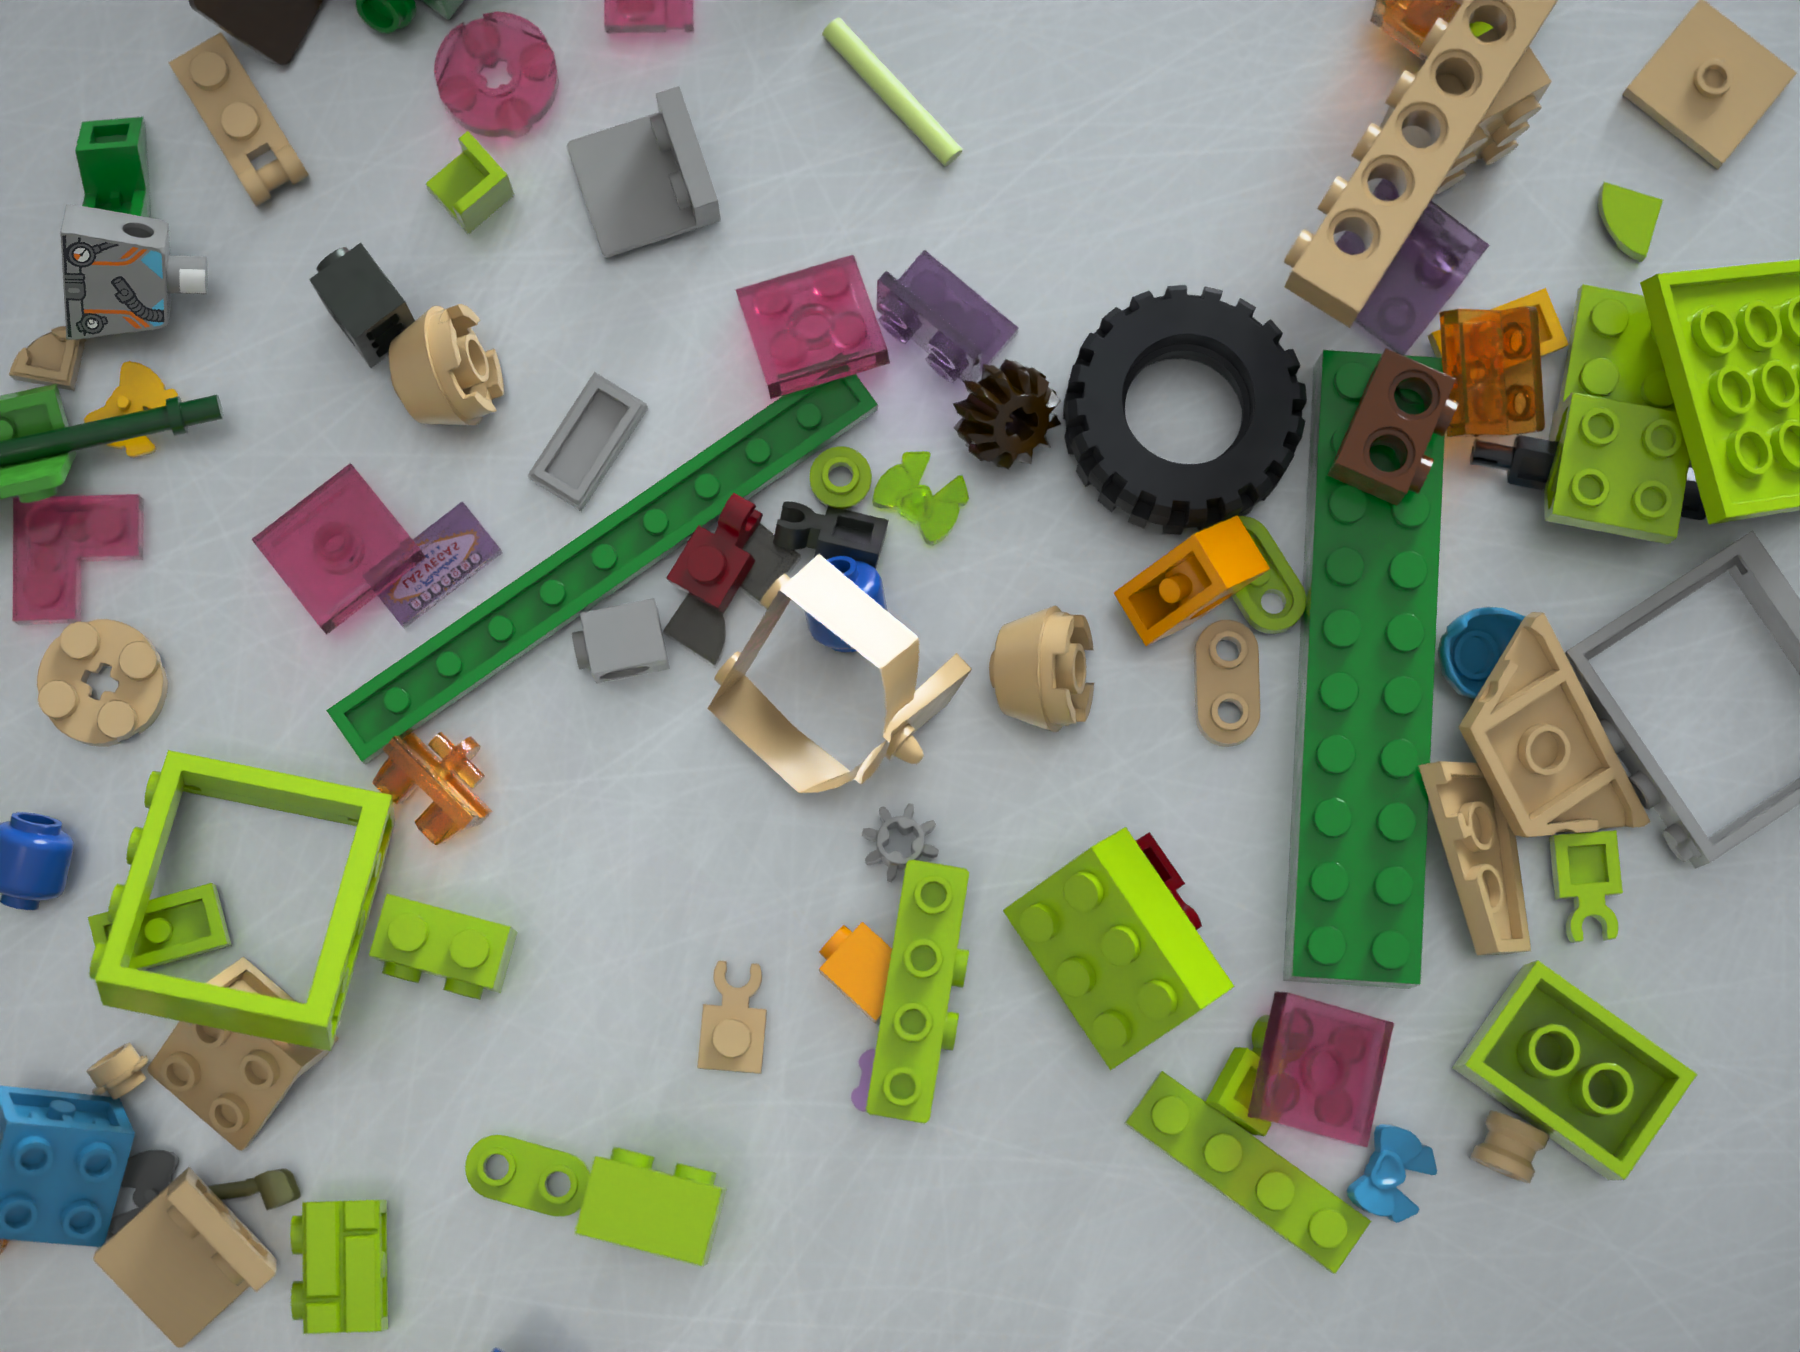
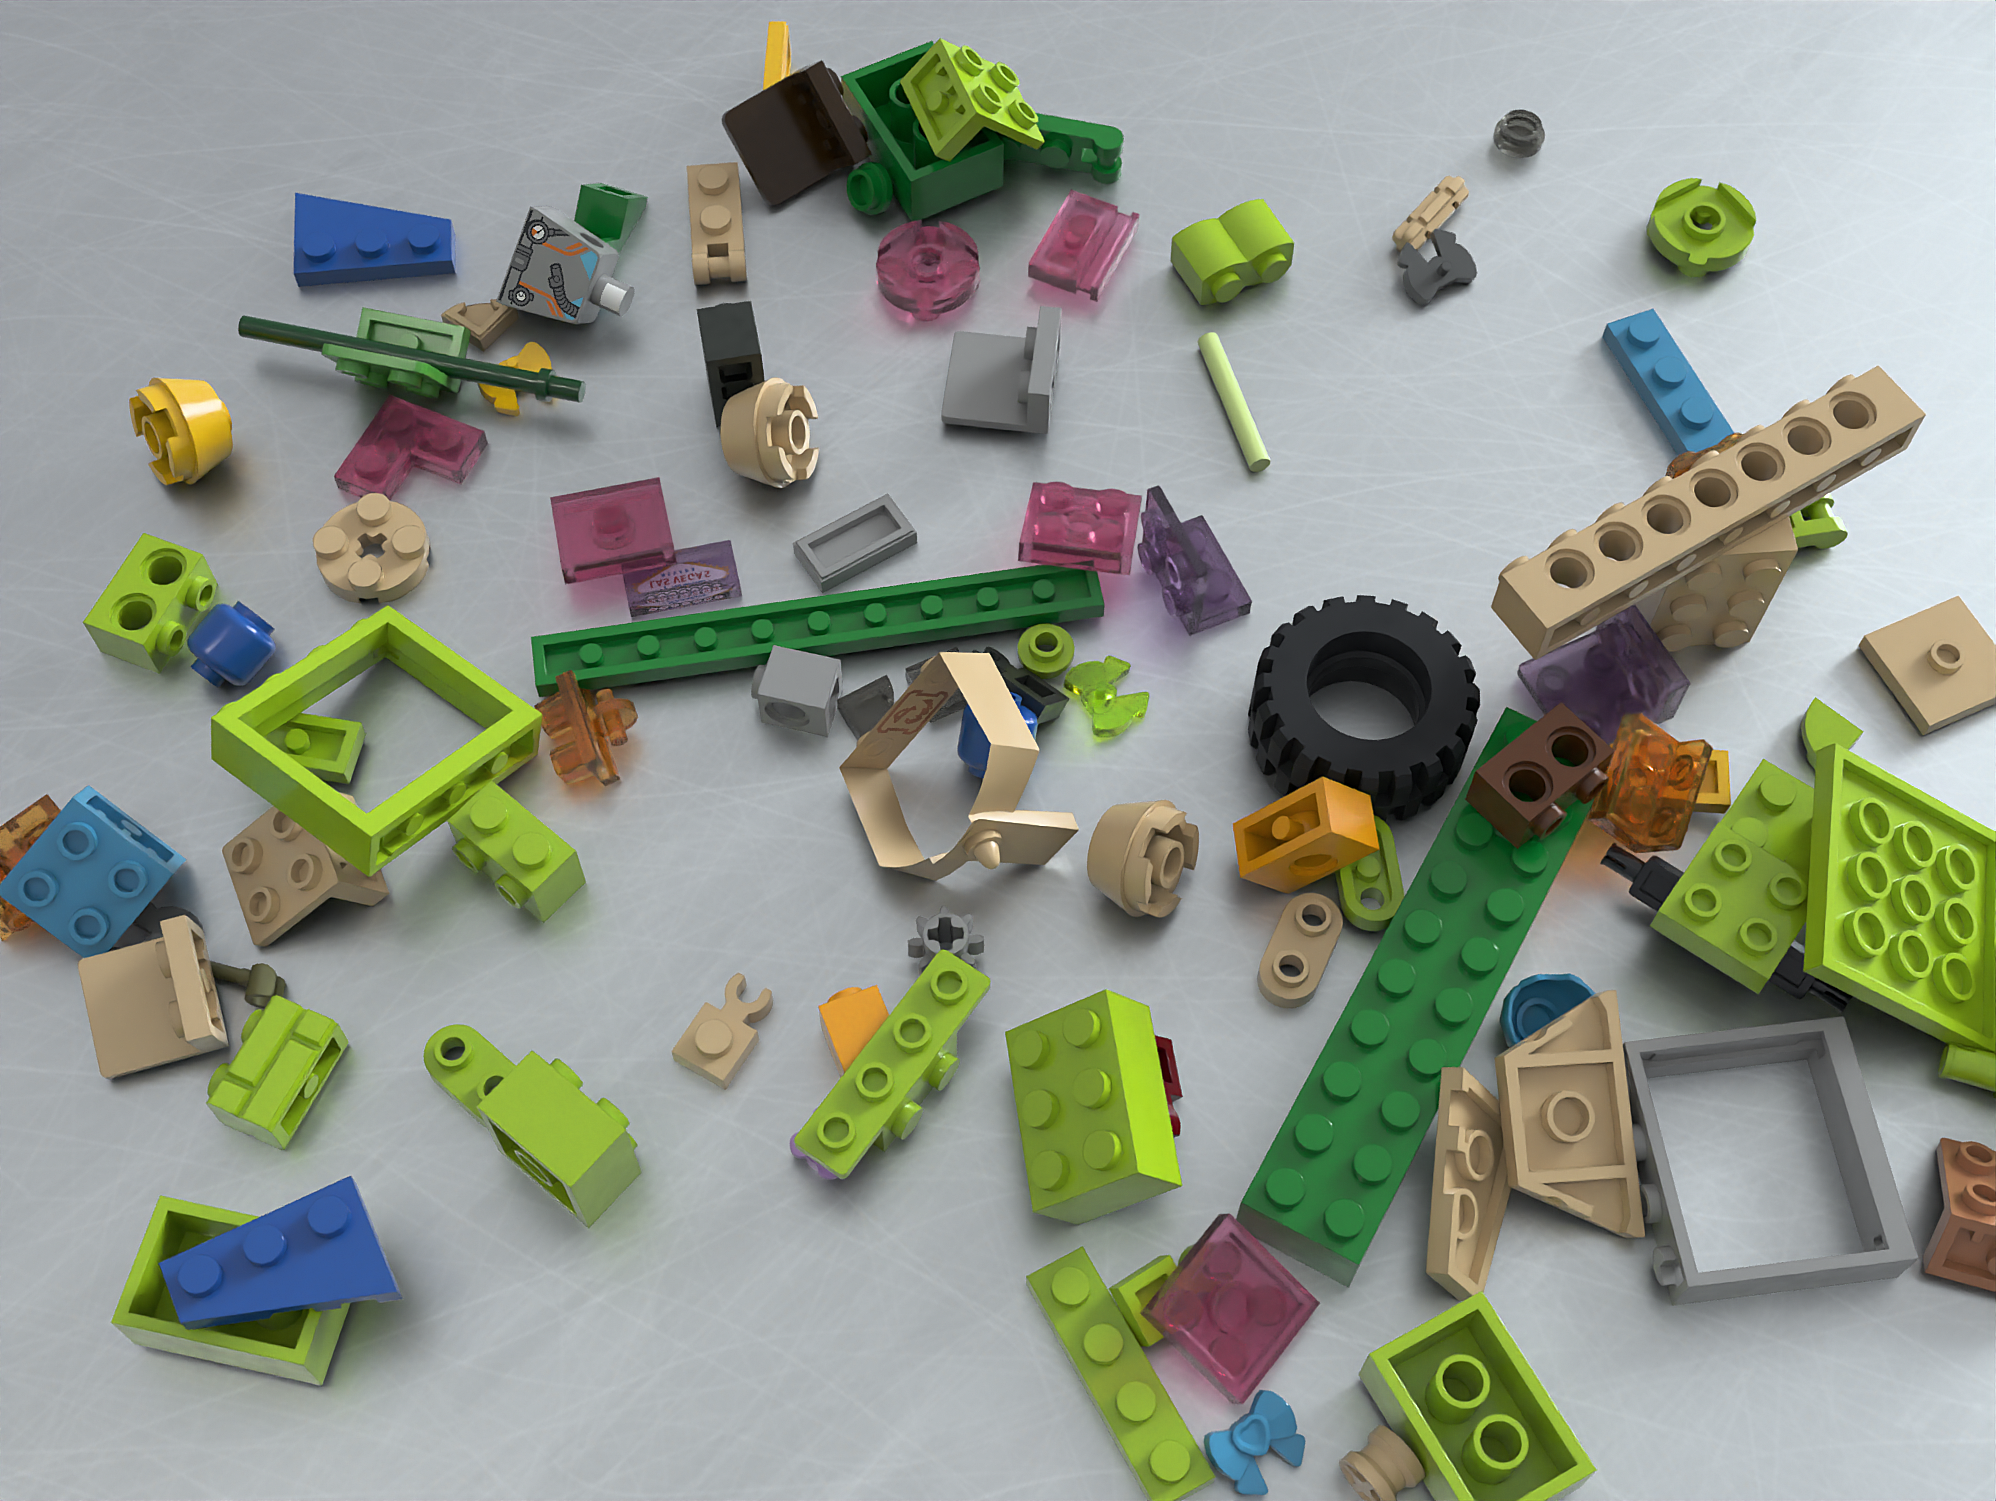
camera: 30 degrees right, 20 degrees down
tan plate [86,1042,148,1100] -> none
lime panel [425,131,514,234] -> none
dark red plate [666,493,763,614] -> none
dark brown gear [953,359,1062,470] -> none
lime plate [1549,830,1623,943] -> none

